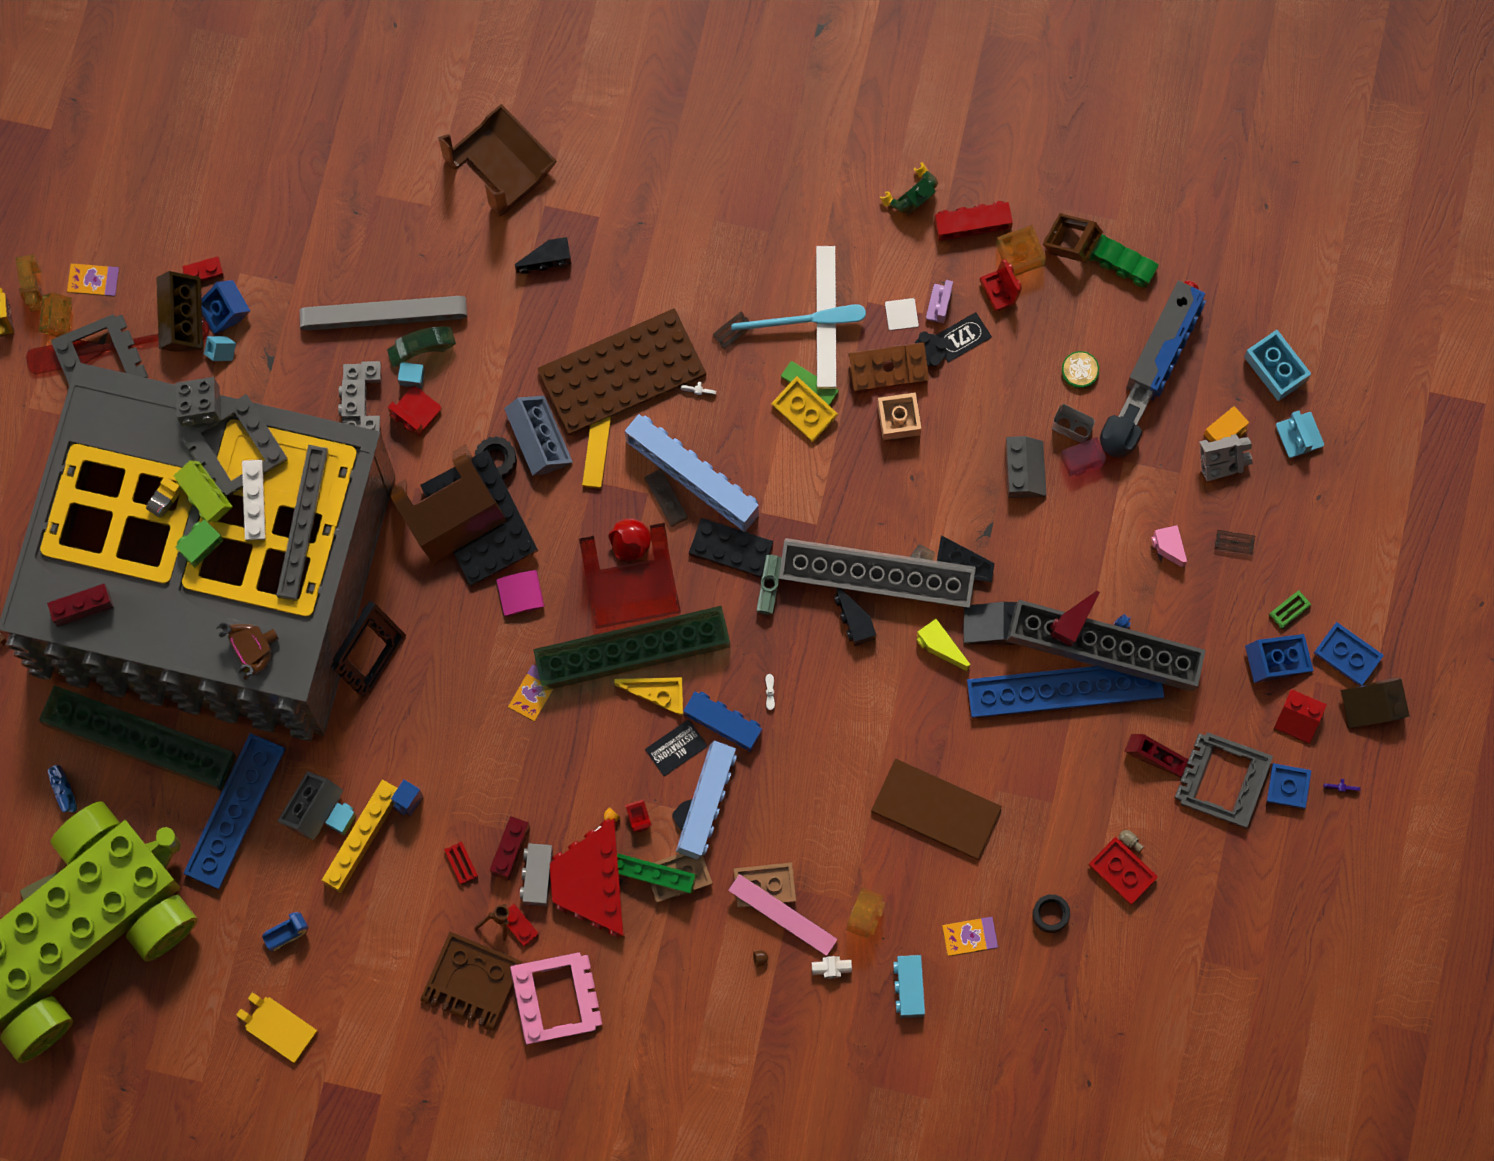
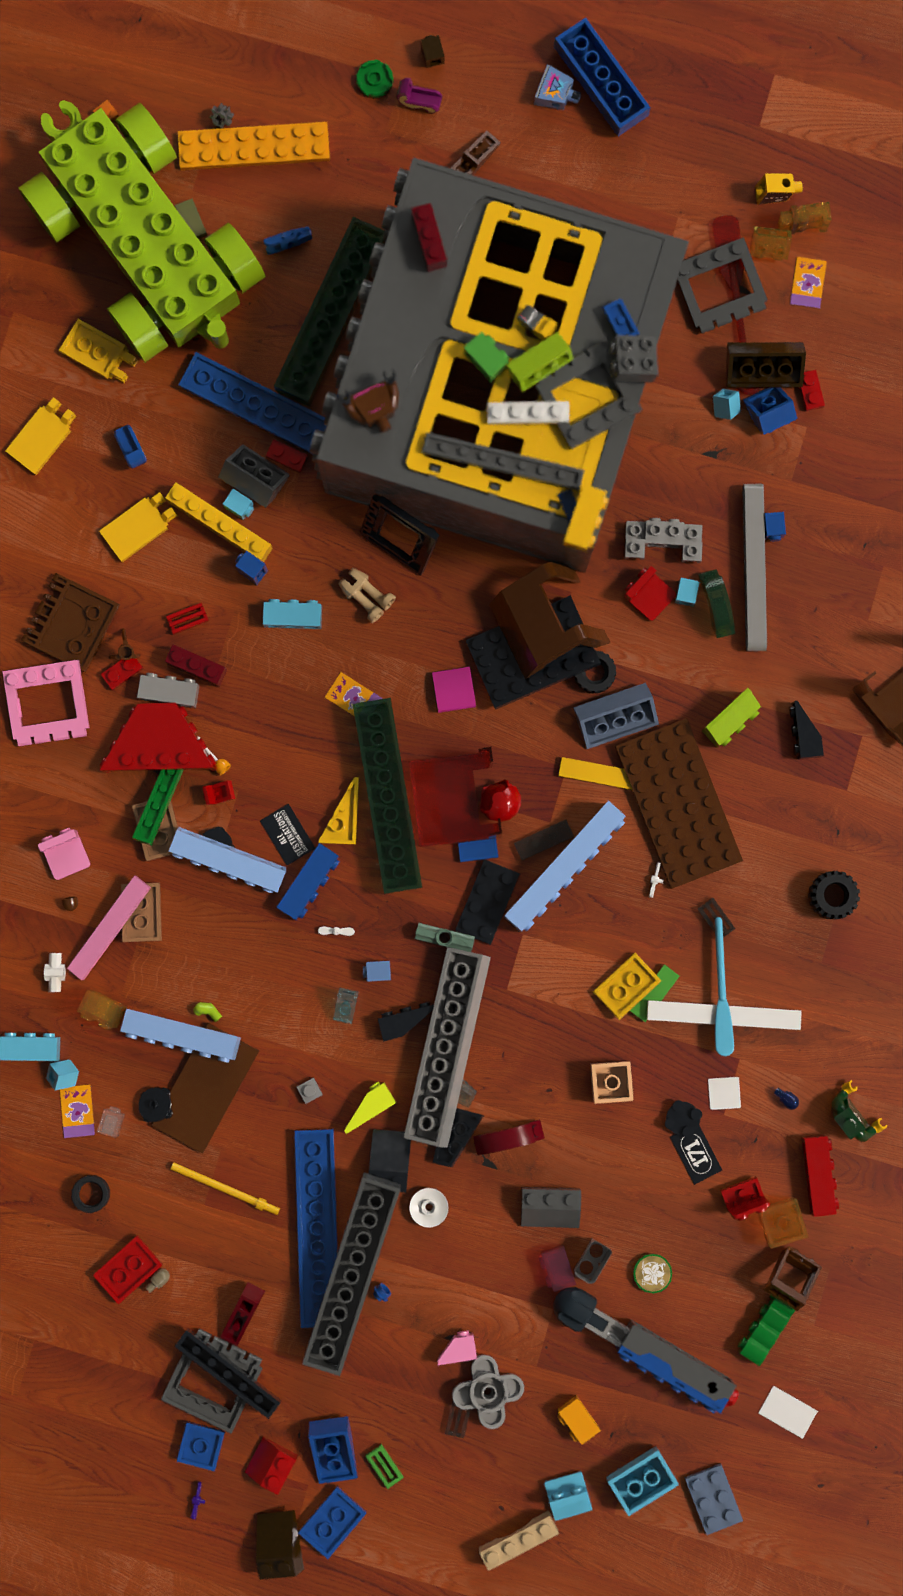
camera: 90 degrees right, 10 degrees up
dark orange piece [848,342,929,391] -> none
lavender bracket [926,280,953,324] -> none
dark red slope [1051,591,1100,646] -> none
light grey hips [1199,434,1252,481] -> none
none -> bright pink bracket [38,828,90,880]
none -> medium azure panel [46,1060,79,1091]
none -> yellow tile [59,319,138,383]
none -> clear brick [97,1106,125,1137]
none -> yellow tile [99,492,177,563]
none -> light blue brick [121,1009,241,1063]
none -> black piece [139,1088,173,1123]
none -> yellow bar [171,1162,280,1215]
none -> black brick [175,1328,281,1419]
none -> lime arm [193,1002,223,1022]
none -> medium azure brick [263,599,322,629]
none -> red plate [266,439,308,473]
none -> light grey plate [297,1078,323,1104]
none -> clear light blue slope [333,988,359,1024]
none -> tan piece [338,568,396,623]
none -> medium blue brick [363,961,391,982]
none -> white dish [410,1188,448,1227]
none -> light grey plant [452,1354,524,1429]
none -> blue tile [458,838,498,862]
none -> dark red arch [473,1120,545,1155]
none -> tan arch [479,1511,559,1571]
none -> dark blue window [558,489,577,524]
none -> yellow brick [563,484,609,552]
none -> blue plate [603,298,640,336]
none -> sand blue plate [684,1463,743,1535]
none -> lime slope [702,688,761,748]
none -> white sticker [759,1386,818,1439]
none -> blue brick [764,512,786,542]
none -> clear blue cylinder [774,1087,799,1110]
none -> black tyre [808,871,860,920]

